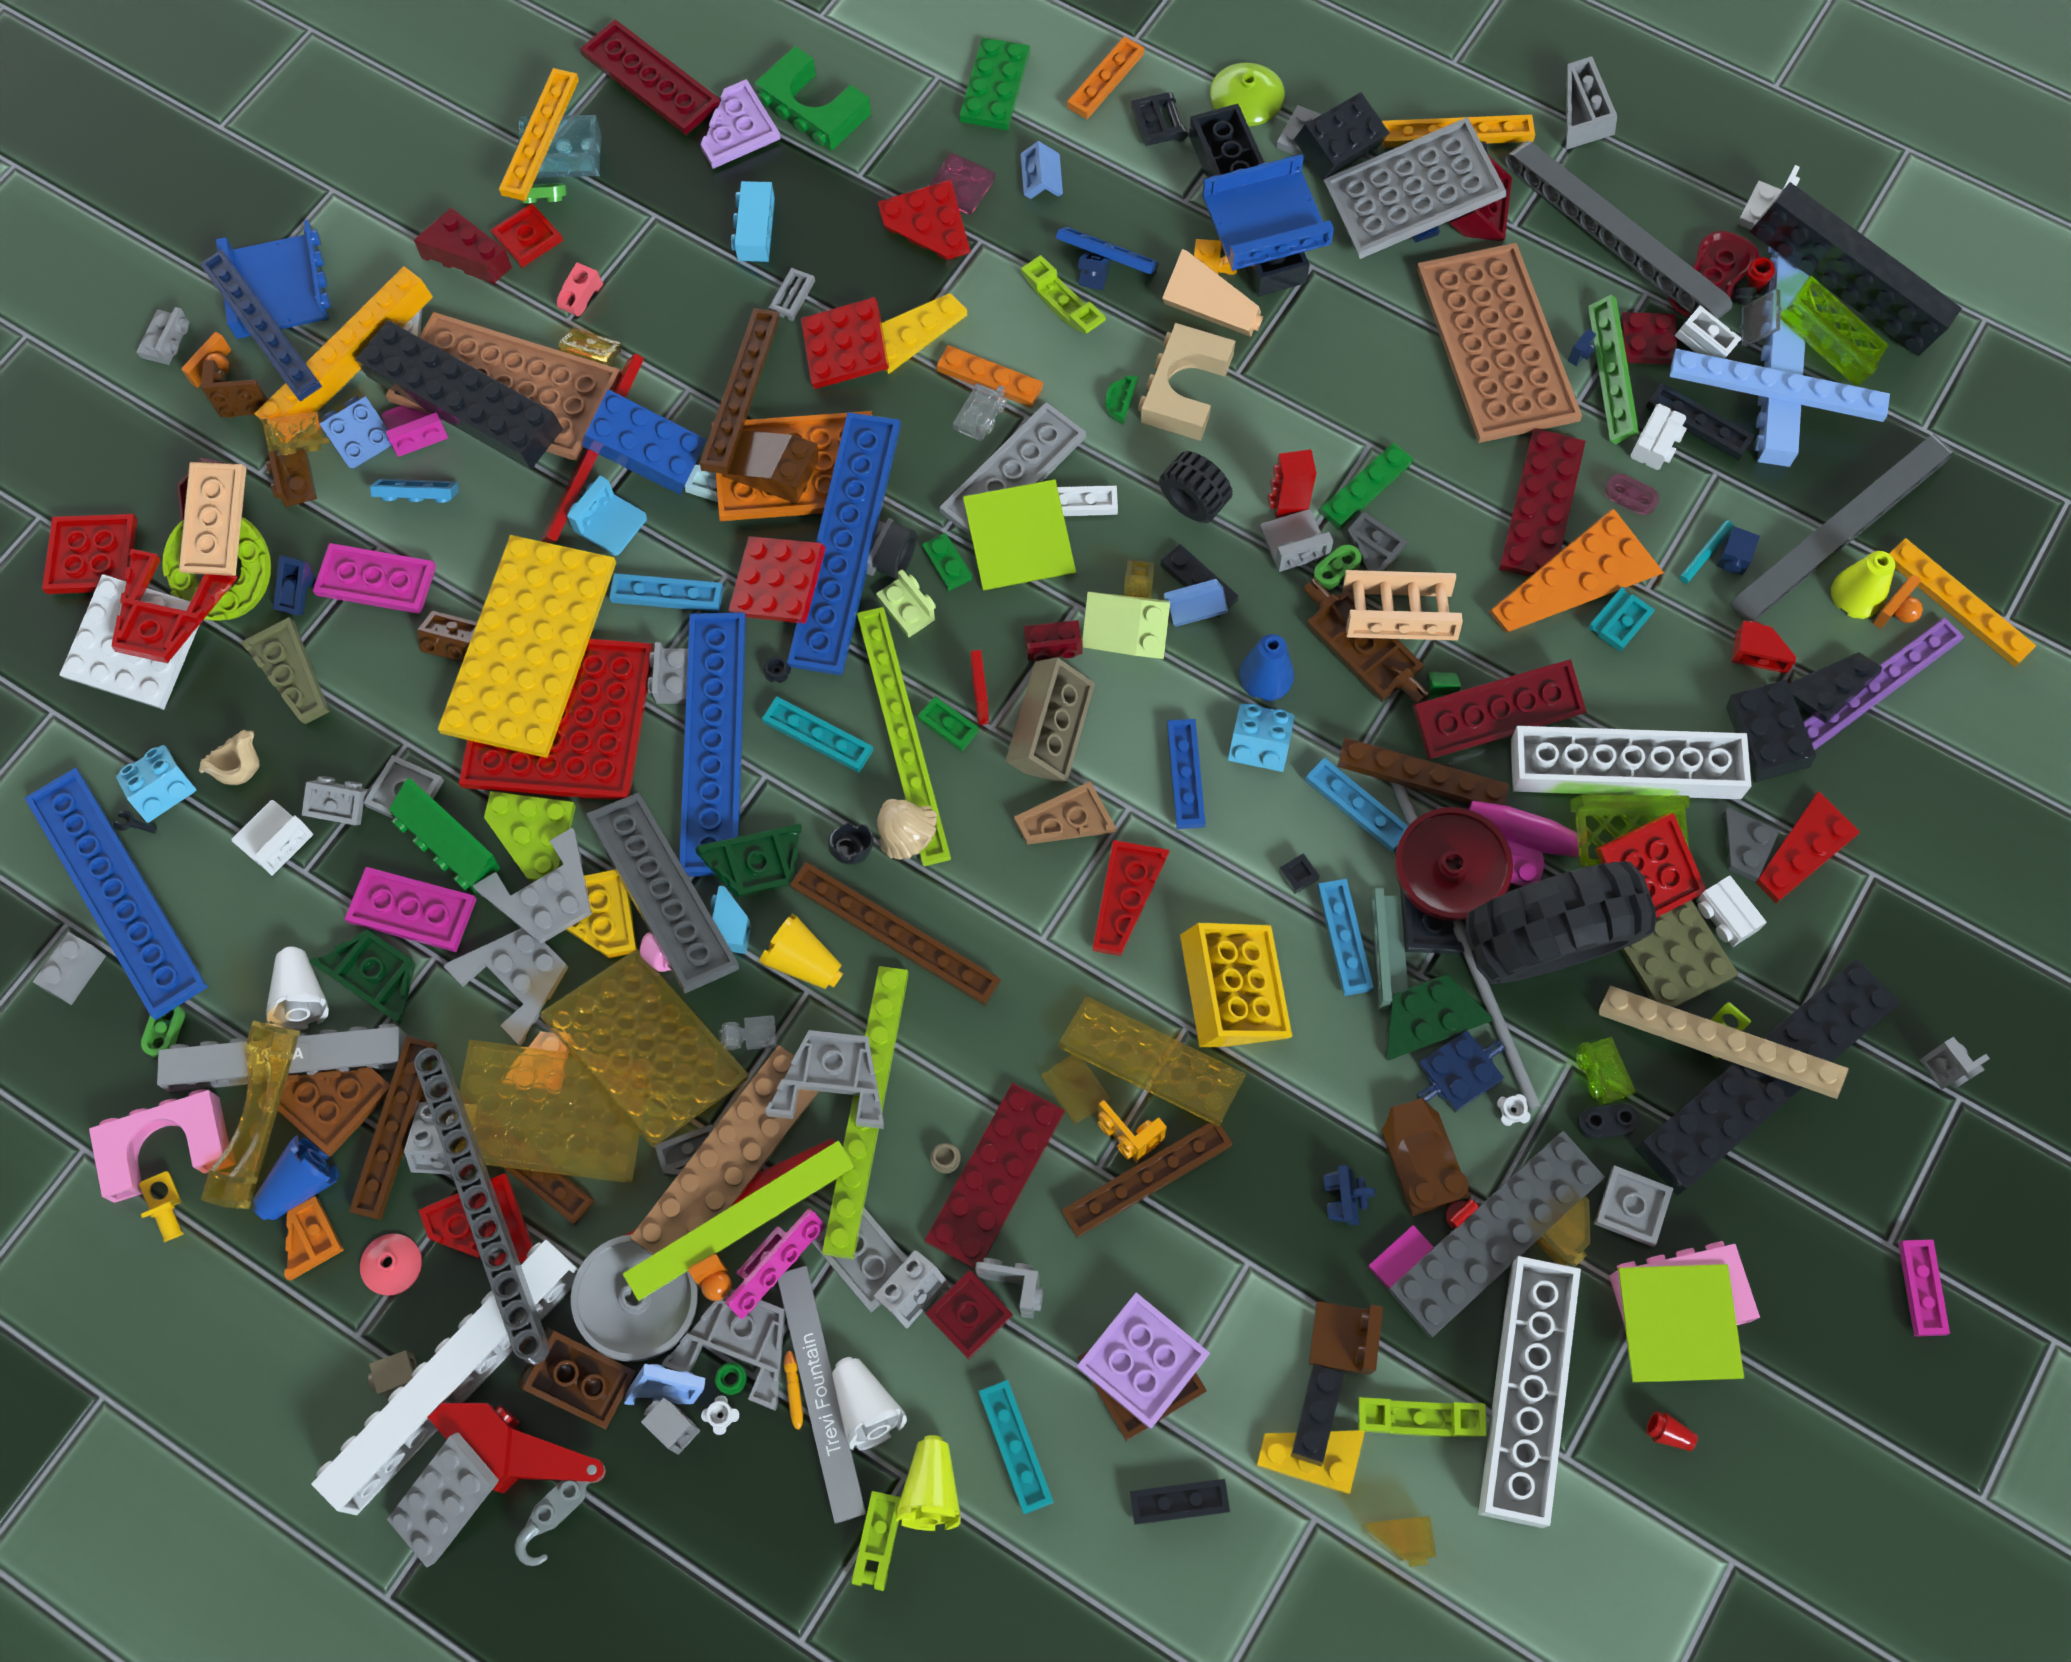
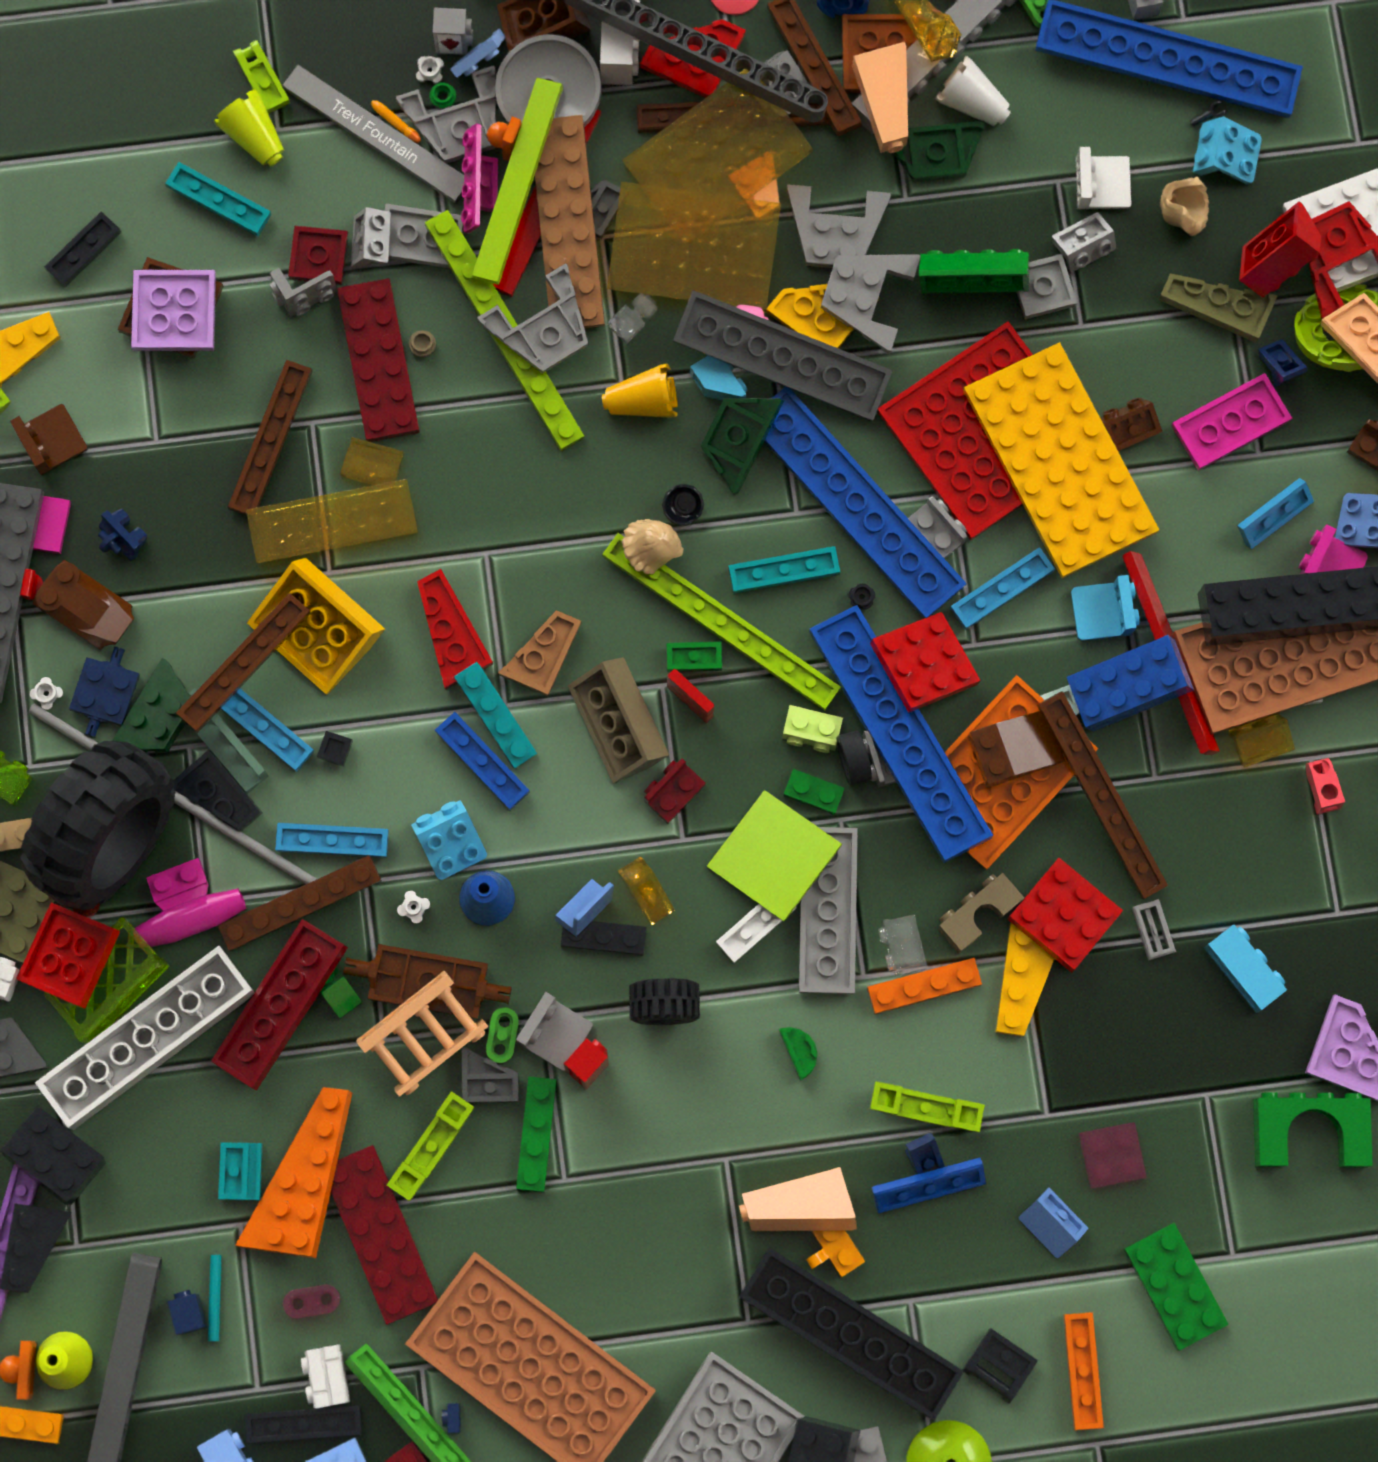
camera: 135 degrees right, 10 degrees up
dark pink plate [344,867,477,952] -> none
lime plate [484,791,576,882] -> none
reddish brown plate [790,862,1001,1006] -> none
white cone [832,1357,907,1450] -> none
red plate [878,179,971,260] -> none
yellowish green slope [1082,592,1170,659] -> none
light orange bracket [1097,1100,1167,1164] -> none
tan arch [1138,323,1235,441] -> none
blue panel [1202,154,1334,271] -> none
black plate [1290,1364,1344,1466] -> none
dark red dish [1394,807,1513,922] -> none
red slope [1732,621,1796,674] -> none
none -> reddish brown plate [176,593,311,733]
none -> lime slope [387,1091,475,1201]
none -> white plate [397,891,430,923]
none -> teal plate [454,662,537,769]
none -> light nougat slope [852,42,908,153]
none -> dark tan arch [937,873,1024,954]
none -> red slope [1239,201,1321,298]

